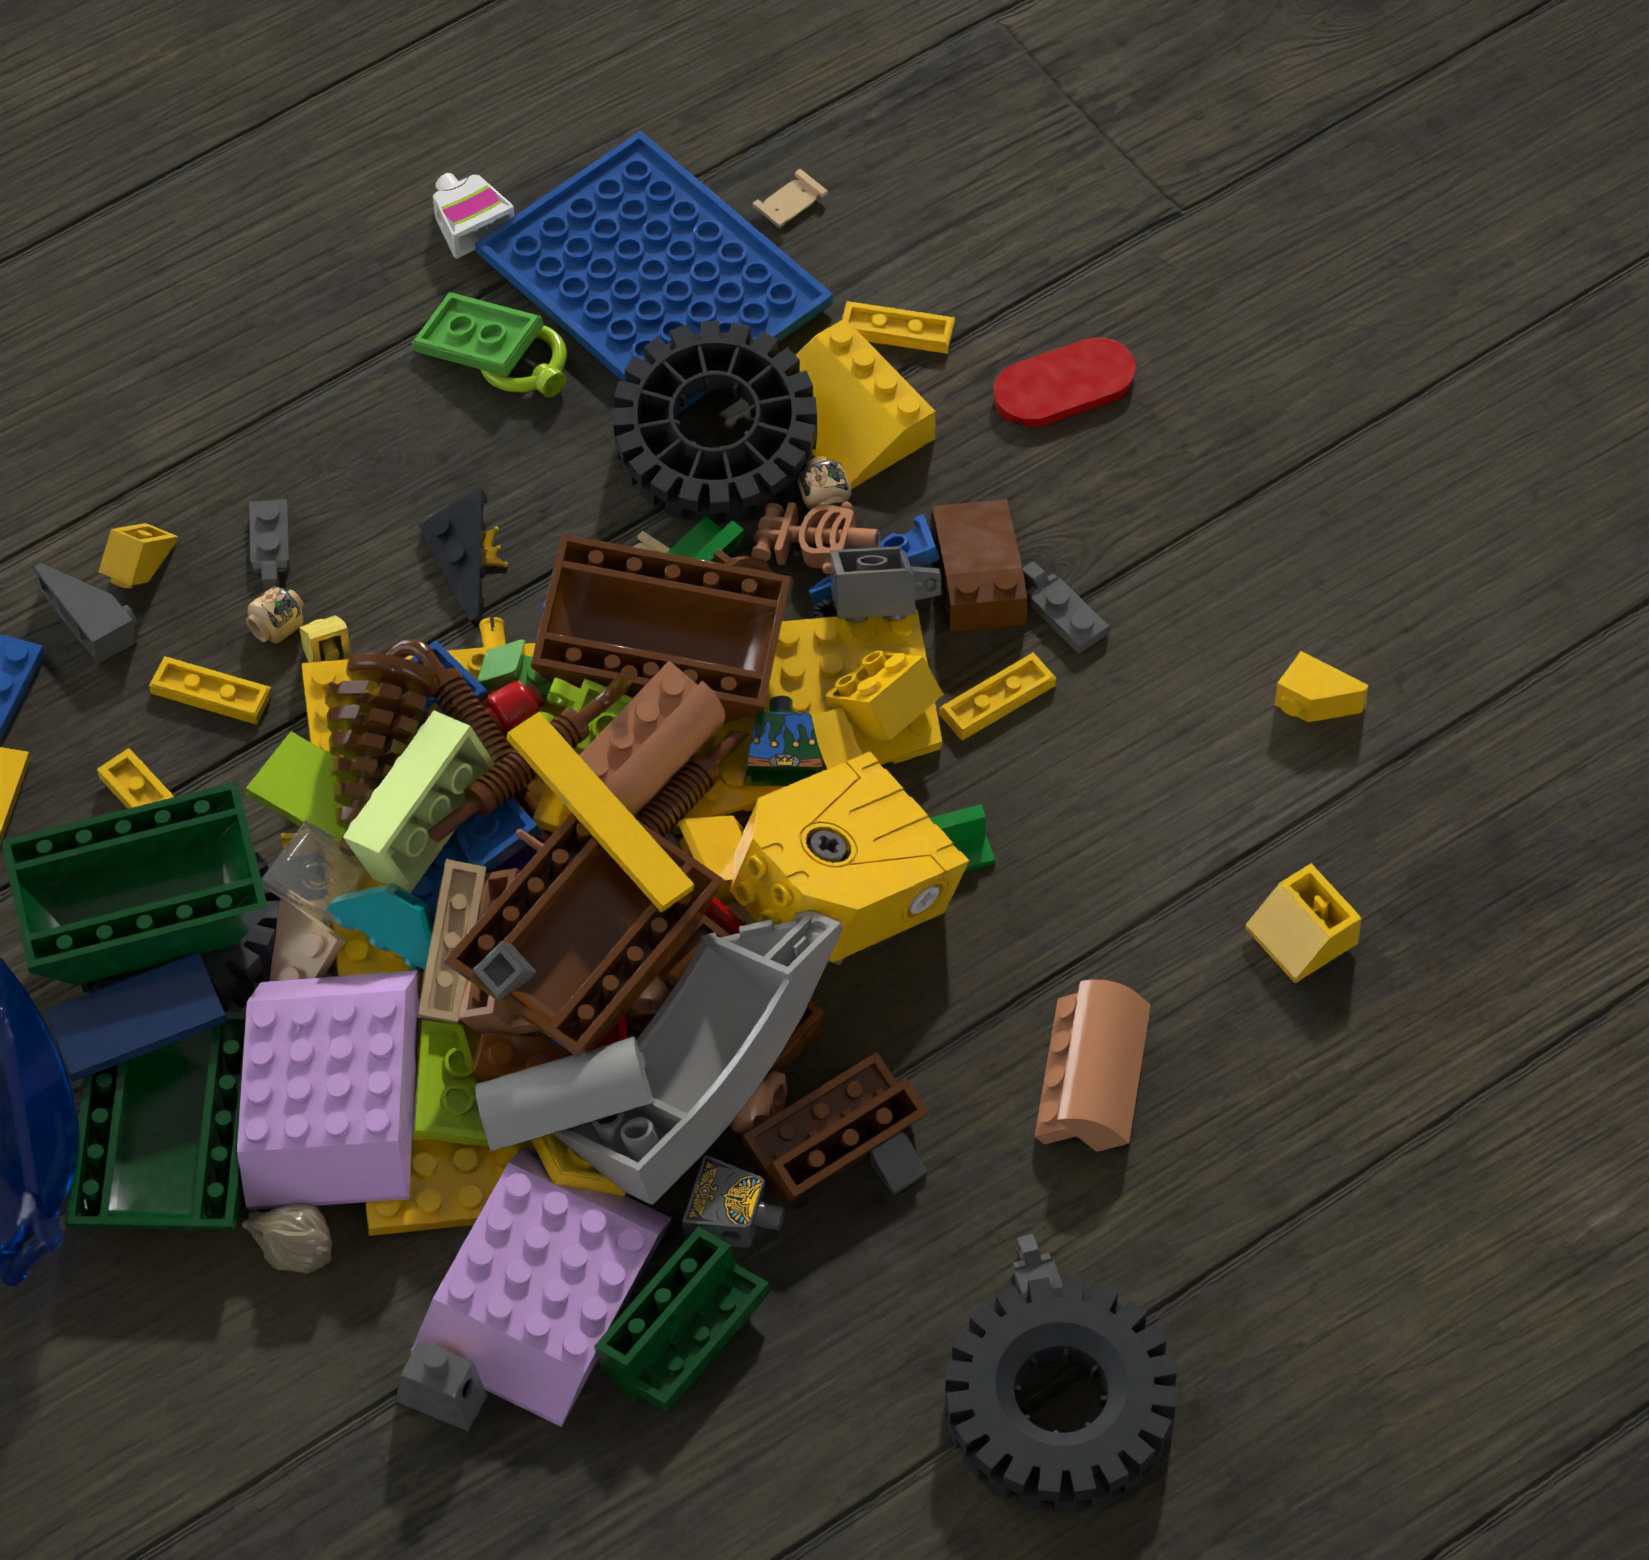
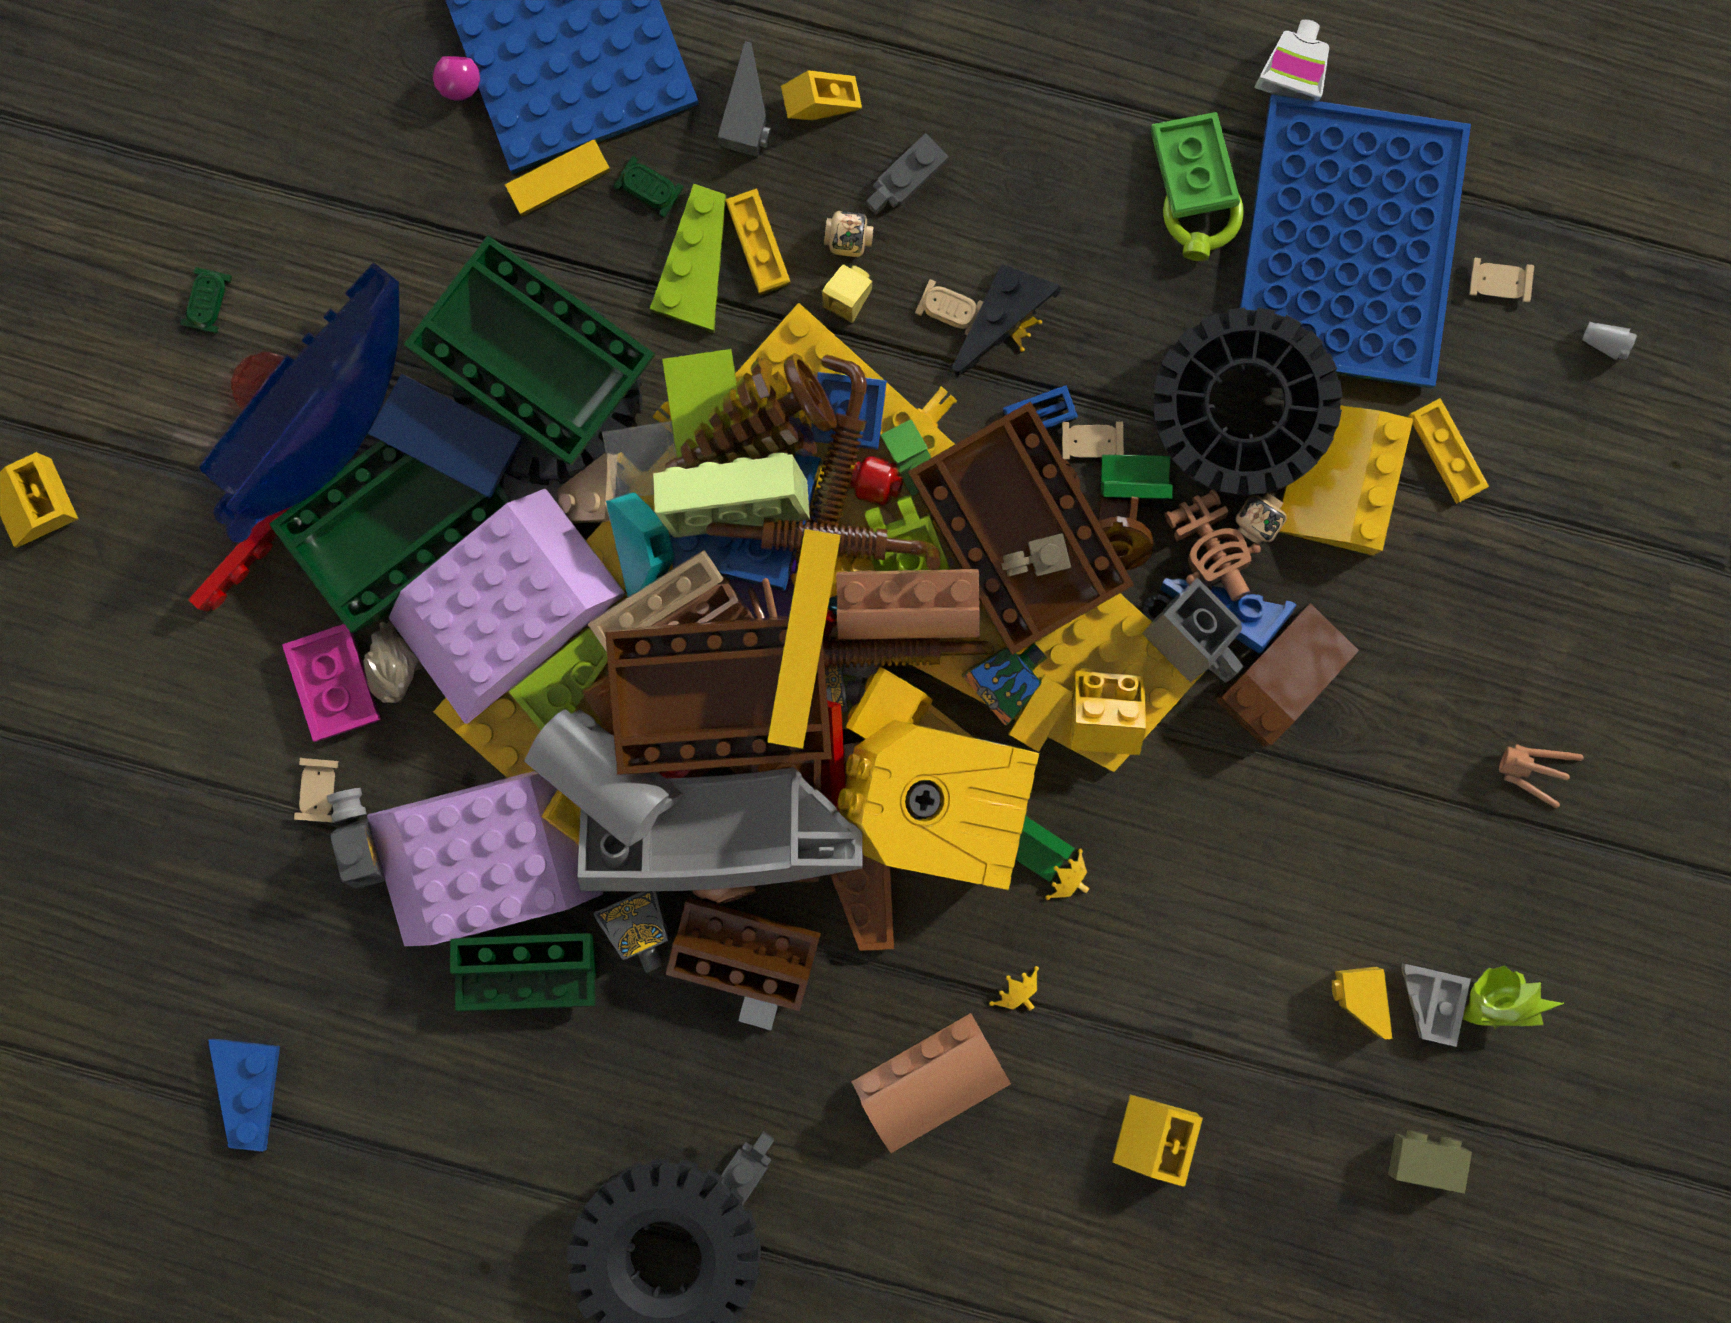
camera: 50 degrees right, 30 degrees up
yellow plate [97,748,174,809] -> none
dark grey slope [473,941,537,1000] -> none
yellow tile [939,652,1056,741] -> none
red tile [993,337,1136,427] -> none
dark grey hinge [1023,562,1109,654] -> none
none -> red plate [188,498,292,612]
none -> dark pink plate [282,624,381,742]
none -> tan piece [294,758,339,822]
none -> light grey wheel [327,788,367,823]
none -> dark green piece [613,156,684,218]
none -> lime wing [650,184,726,333]
none -> dark orange wing [831,854,894,951]
none -> tan piece [915,279,983,335]
none -> yellow piece [989,966,1039,1011]
none -> dark tan plate [1001,533,1071,576]
none -> yellow piece [1045,849,1089,900]
none -> olive brick [1388,1130,1472,1194]
none -> light grey wing [1401,963,1471,1047]
none -> lime hair [1462,965,1564,1029]
none -> nougat plant [1499,745,1584,808]
none -> light grey cone [1582,322,1637,360]

